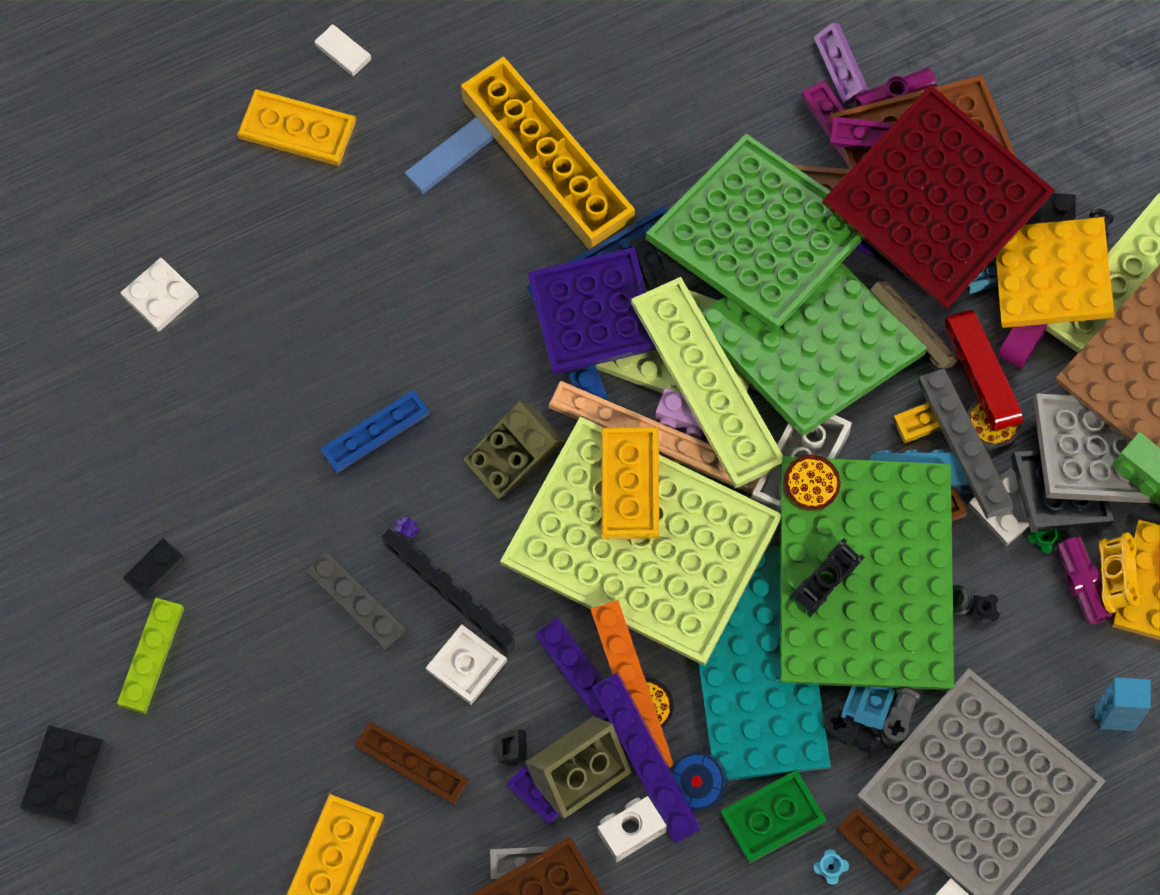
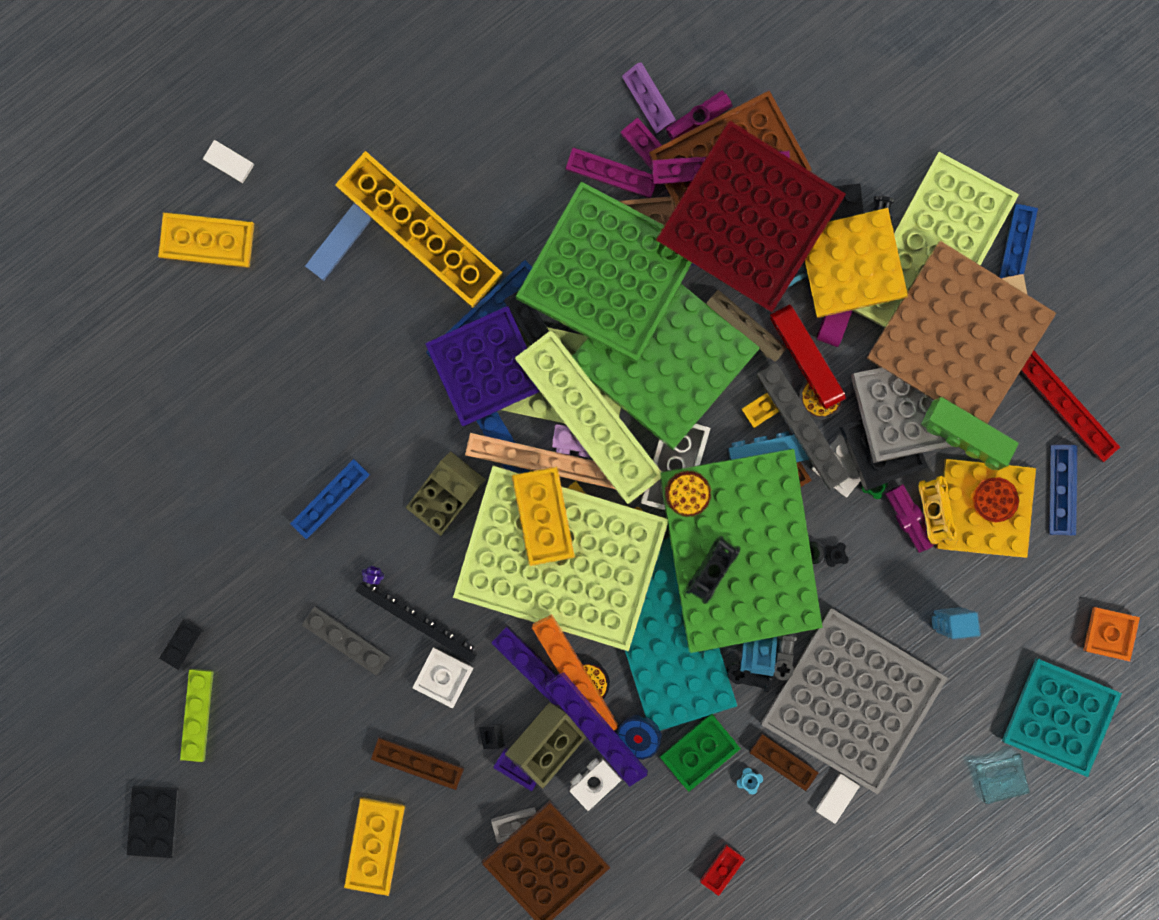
camera: 15 degrees left, 20 degrees up
white plate [120,258,199,332] -> none
none -> magenta plate [566,147,656,198]

